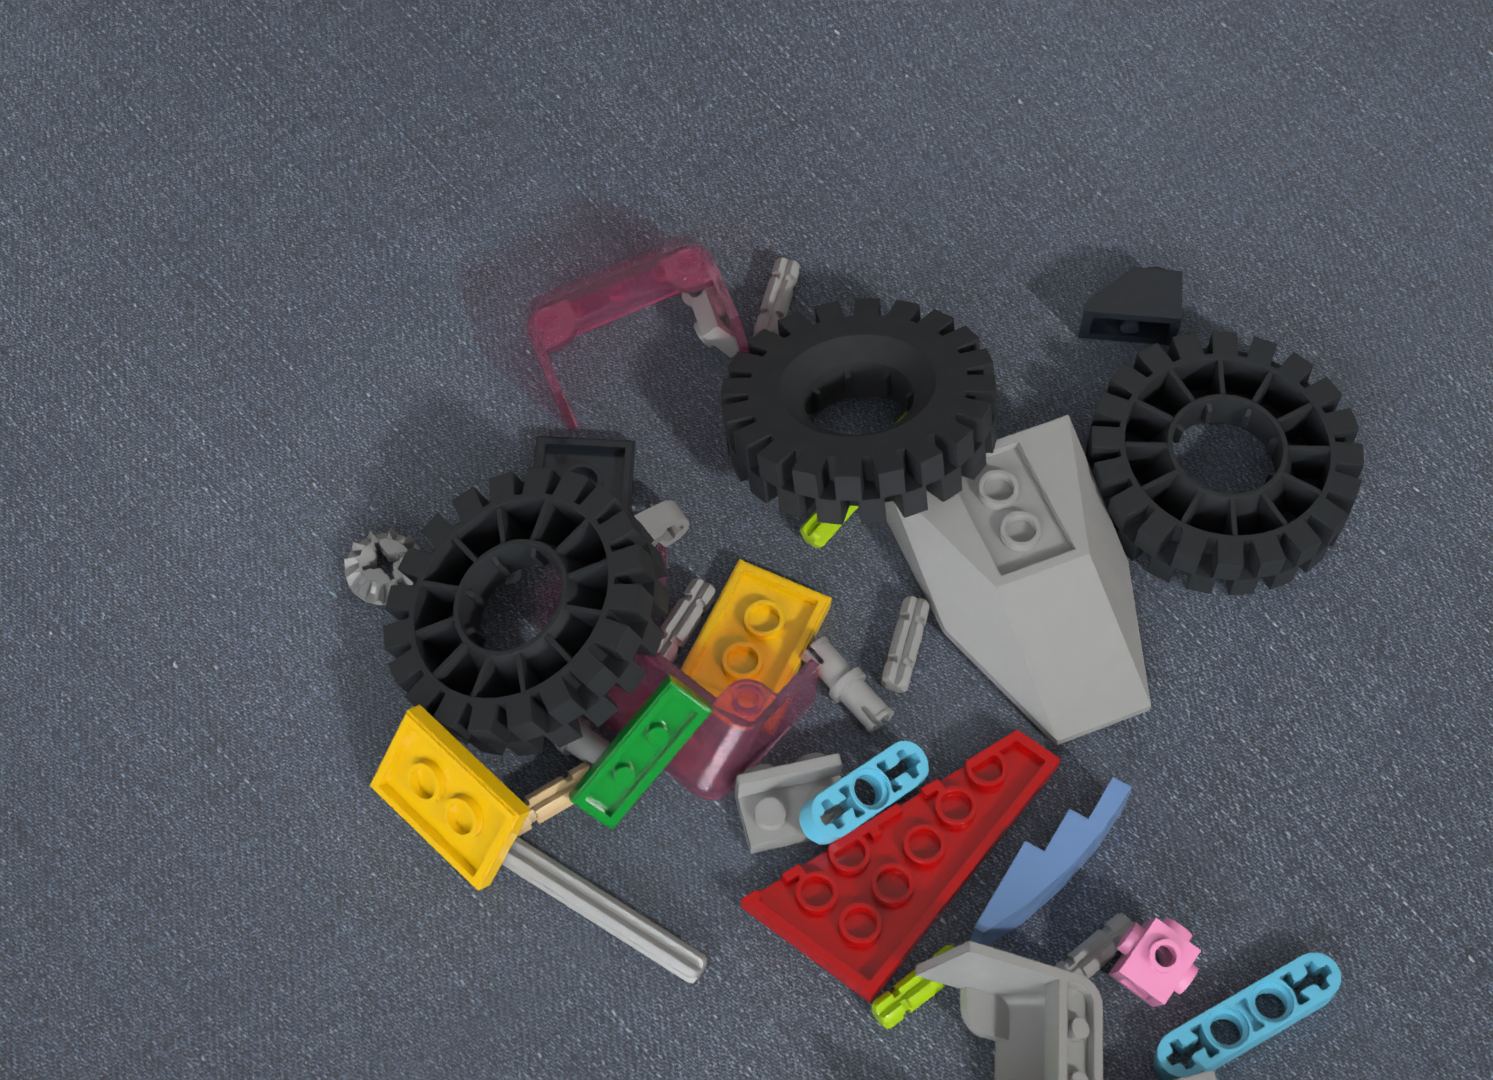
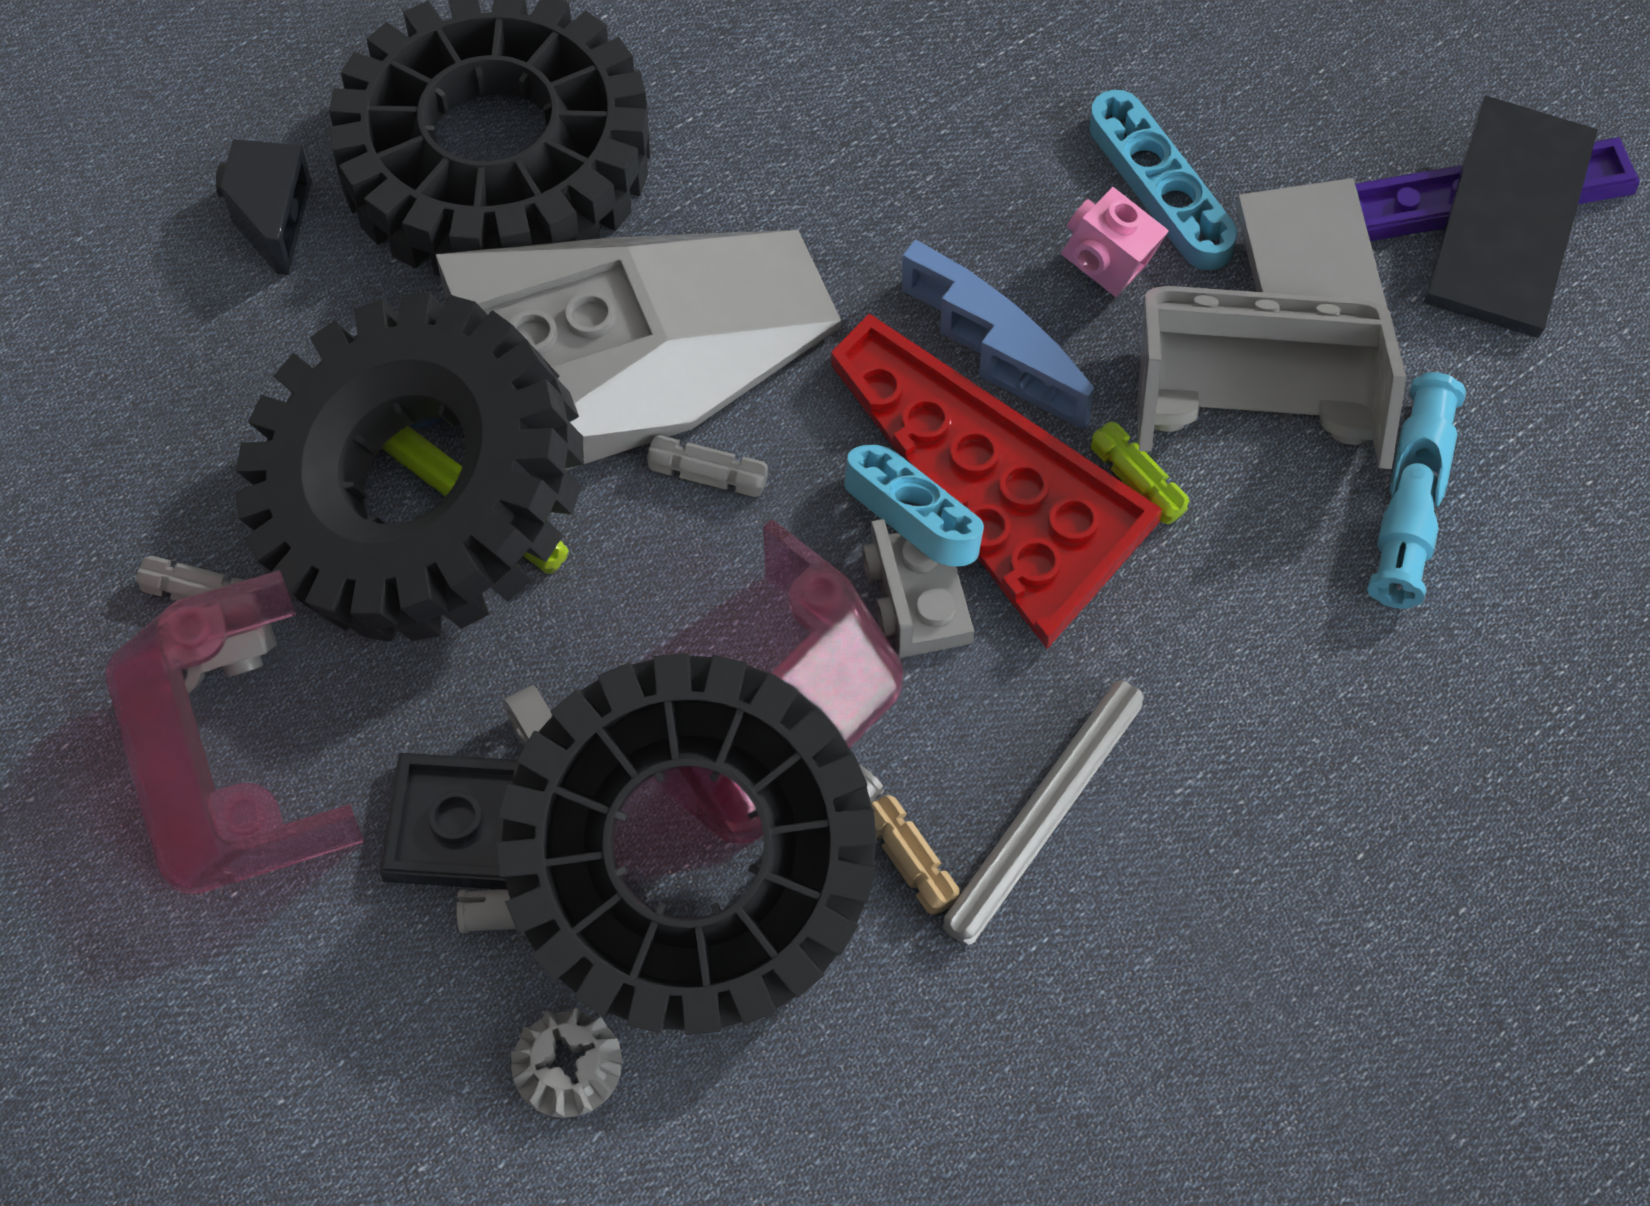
camera: 85 degrees left, 0 degrees up
yellow tile [370,704,531,891] -> none
green tile [569,674,713,830] -> none
yellow tile [676,559,832,731] -> none
light grey pin [801,636,894,734] -> none
light grey axle [1054,913,1133,979] -> none

